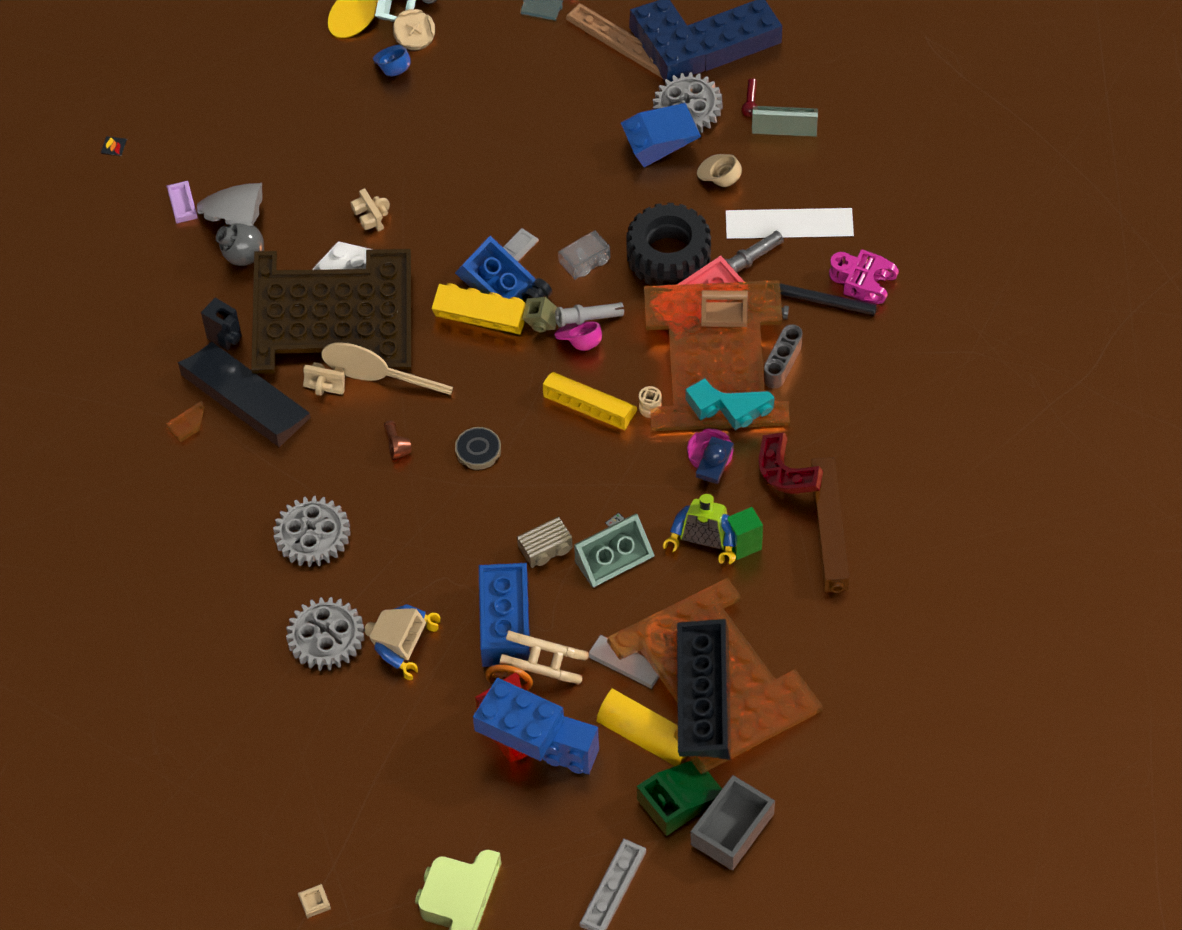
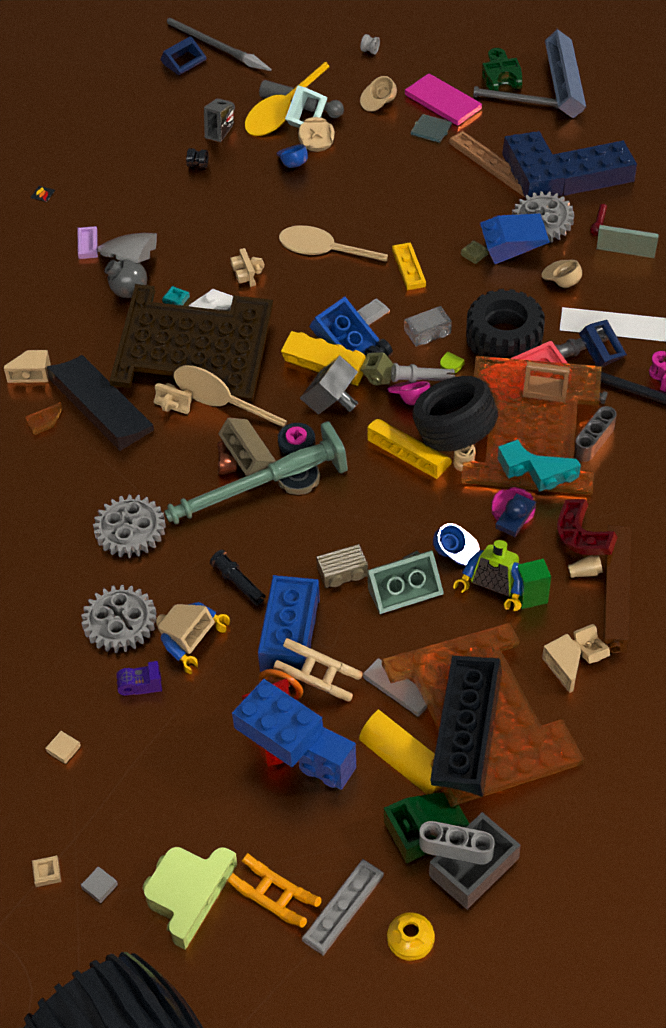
camera: 10 degrees right, 5 degrees down
black brick [201,297,242,351] -> none
none -> tan slope [4,350,51,383]
none -> tan tile [46,731,81,764]
none -> light grey tile [81,866,118,903]
none -> dark purple leg [116,661,162,696]
none -> teal tile [162,286,190,306]
none -> sand green piece [164,421,348,524]
none -> black wheel [186,148,209,169]
none -> dark grey torso [204,99,235,142]
none -> black pin [210,550,266,606]
none -> dark tan brick [218,418,276,476]
none -> light orange piece [226,853,321,928]
none -> black wheel [278,423,316,456]
none -> tan piece [279,226,388,261]
none -> dark grey brick [300,355,358,414]
none -> yellow piece [387,913,435,961]
none -> yellow tile [392,242,426,290]
none -> black tyre [412,376,498,452]
none -> light grey beam [419,821,494,864]
none -> blue cap [433,523,480,566]
none -> lime tile [440,351,465,374]
none -> olive tile [461,240,488,264]
none -> tan slope [542,634,581,693]
none -> tan cone [568,555,603,578]
none -> tan bracket [573,624,610,664]
none -> dark blue tile [579,320,627,369]

